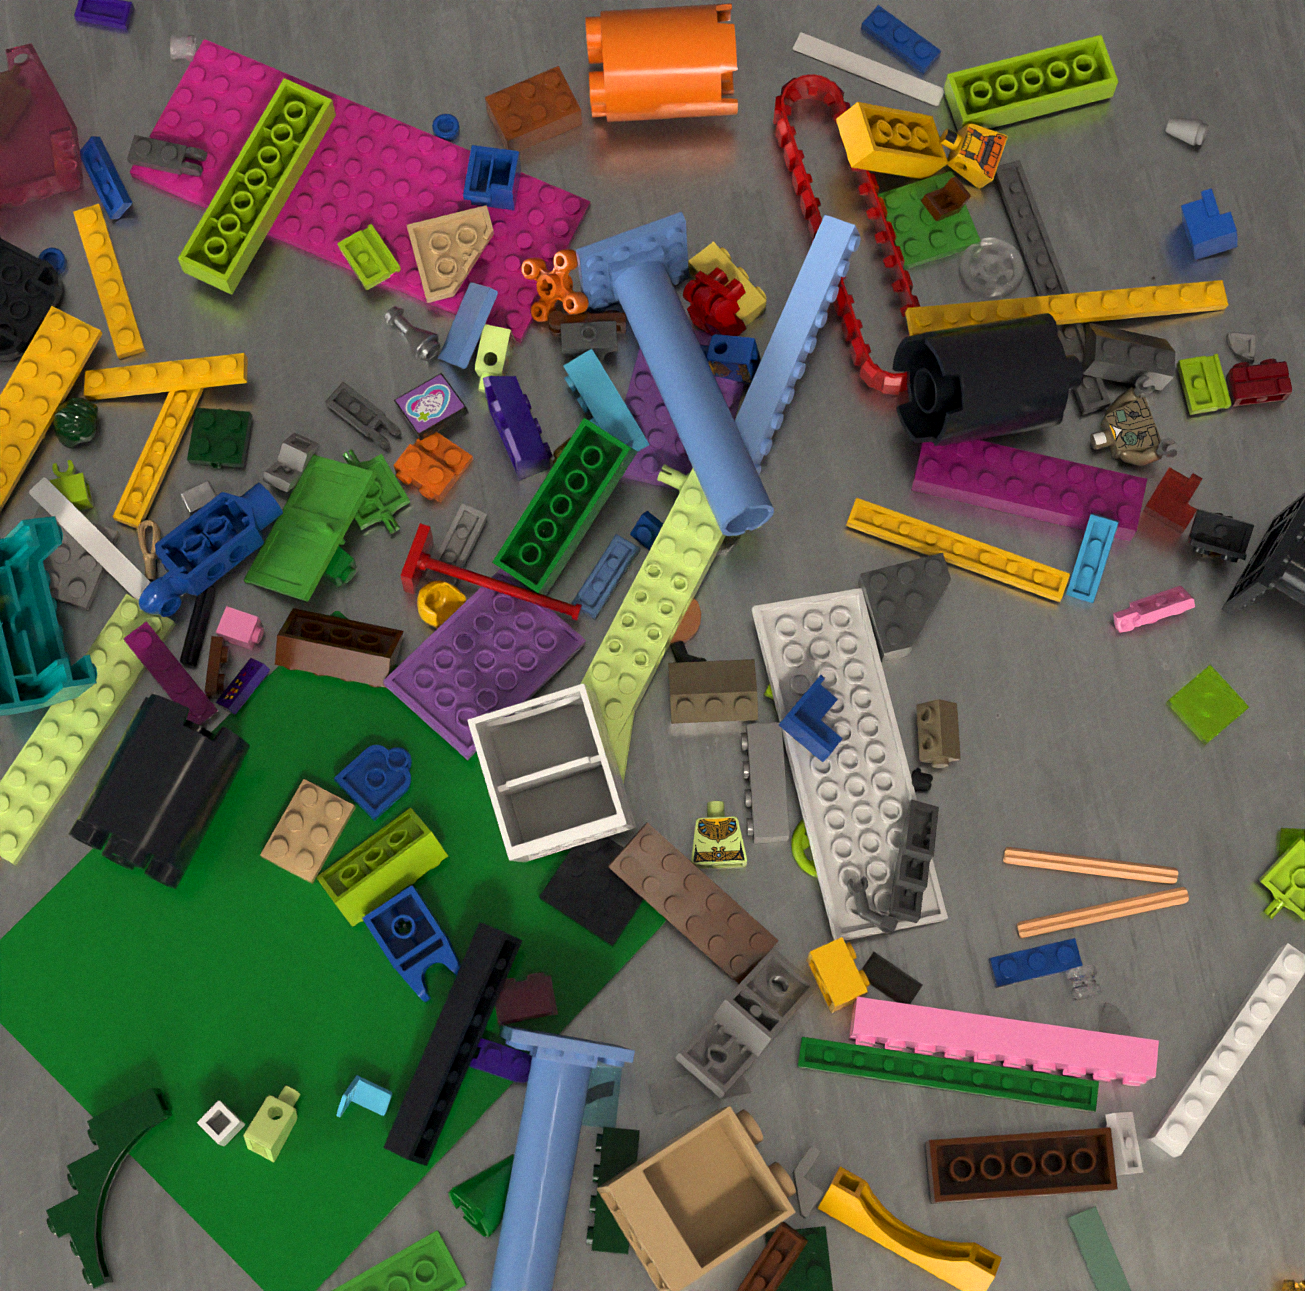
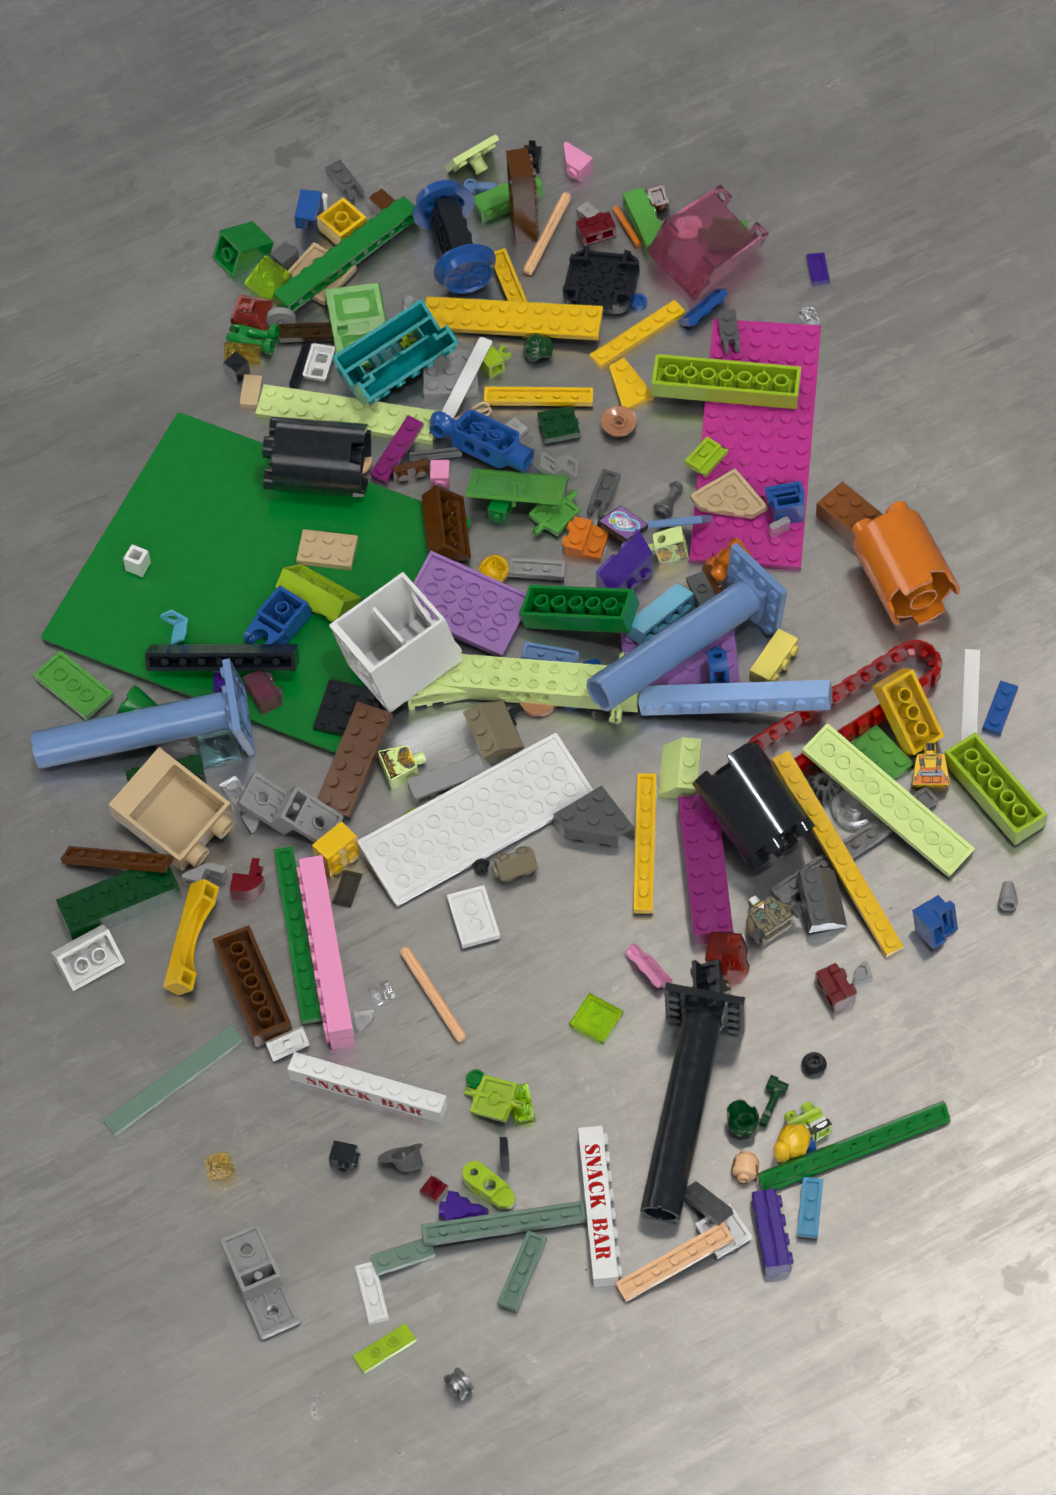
camera: 75 degrees right, 15 degrees down
dark green arch [46,1088,172,1289] -> none
yellow plate [84,353,248,401] -> none
dark purple tile [215,658,270,715] -> none
yellowish green torso [244,1086,300,1162] -> none
blue plate [334,745,412,821] -> none
red tile [400,523,582,621] -> none
blue tile [432,114,460,142] -> none
red hips [683,267,747,336] -> none
blue panel [778,675,843,763] -> none
dark grey arm [847,876,899,935] -> none
dark grey slope [888,799,939,924] -> none
reddish brown bracket [921,176,971,222] -> none
blue plate [988,938,1083,988] -> none
light nougat axle [1003,847,1178,884] -> none
dark azure plate [1066,513,1120,603] -> none
lime plate [1177,353,1231,415] -> none
none -> dark red brick [229,858,266,901]
none -> white plate [447,885,500,949]
none -> green plate [466,1069,485,1089]
none -> nougat dish [600,406,637,437]
none -> yellow wing [609,358,654,410]
none -> yellowish green slope [658,737,702,799]
none -> piece [769,516,790,537]
none -> yellowish green plate [801,723,975,878]
none -> dark grey gear [808,770,840,803]

